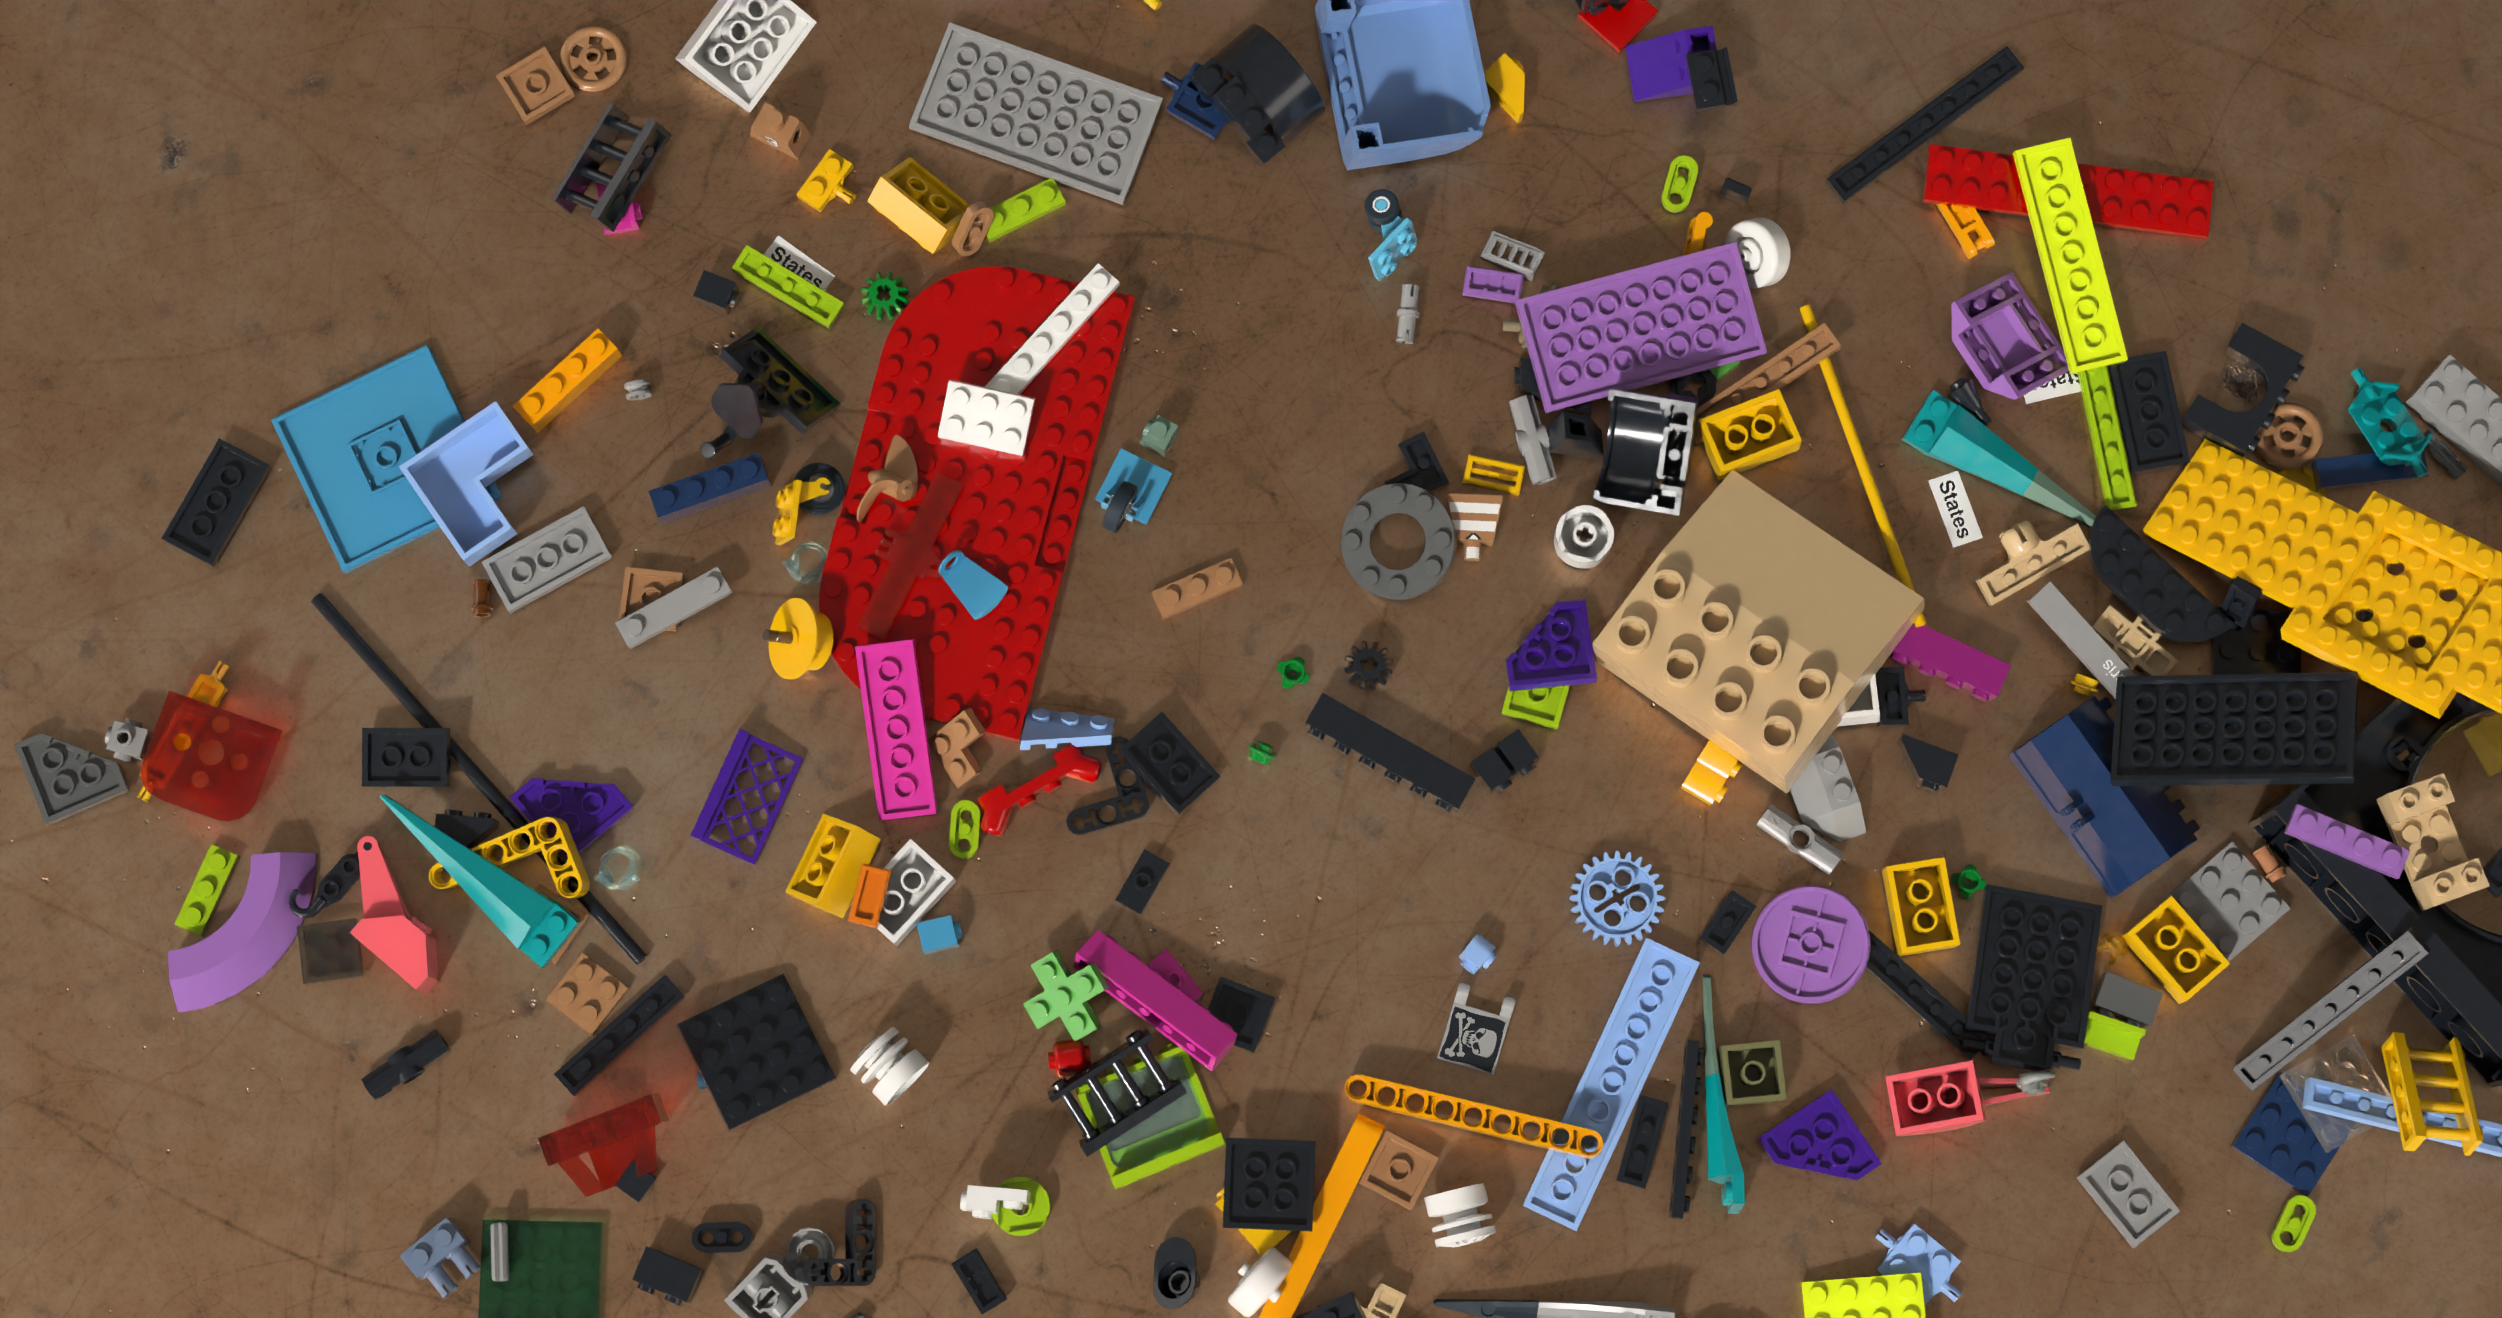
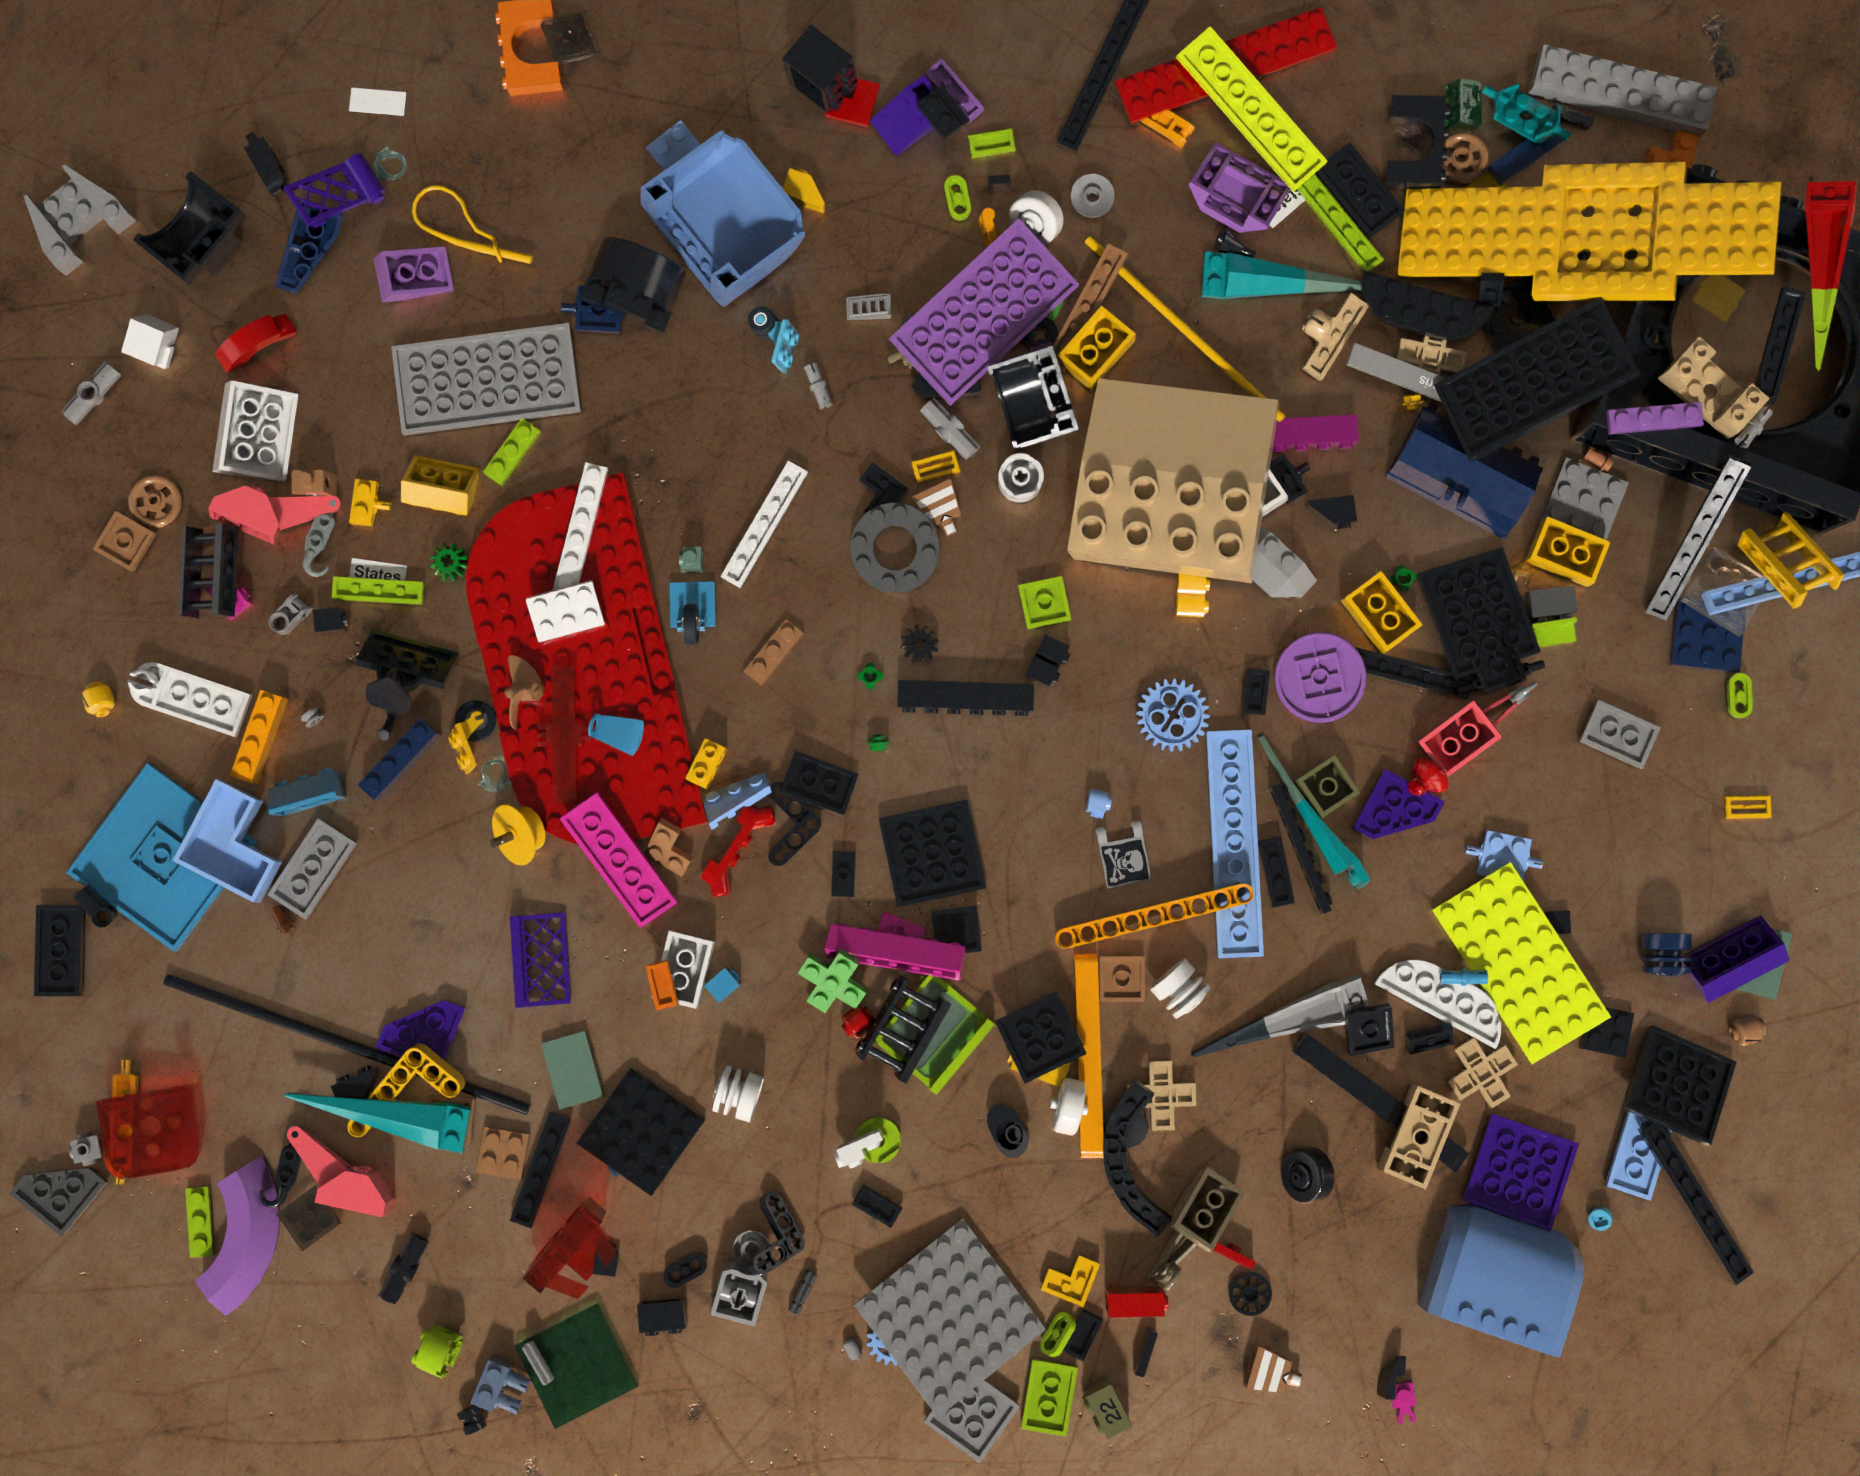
camera: 30 degrees left, 5 degrees up
black plate [362,728,450,787] -> none
clear light blue piece [594,847,640,890] -> none
light grey plate [615,566,732,649] -> none
medium nougat plate [618,567,685,632] -> none
yellow slope [785,813,881,919] -> none
lime plate [949,800,981,860] -> none
medium nougat plate [952,201,994,256] -> none
medium lavender plate [1462,265,1524,303] -> none
dark purple plate [1506,600,1597,691] -> none
black slope [1548,412,1604,459] -> none
light grey piece [1756,804,1844,875] -> none
white sticker [1928,471,1983,548] -> none
none -> black piece [73,884,117,928]
none -> yellow head [81,682,115,717]
none -> white plate [127,662,252,737]
none -> coral slope [208,485,341,577]
none -> light grey piece [268,592,313,635]
none -> dark azure slope [268,768,347,816]
none -> lime brick [411,1325,463,1379]
none -> black wheel [457,1405,487,1436]
none -> sand green tile [541,1030,604,1110]
none -> yellow bracket [686,739,727,790]
none -> white plate [720,461,808,589]
none -> black plate [879,800,986,907]
none -> medium lavender plate [925,58,985,125]
none -> lime tile [968,128,1016,159]
none -> light grey dish [1070,173,1115,218]
none -> red hair [1407,757,1449,796]
none -> clear green bracket [1445,78,1482,128]
none -> light grey pin [1735,405,1773,448]

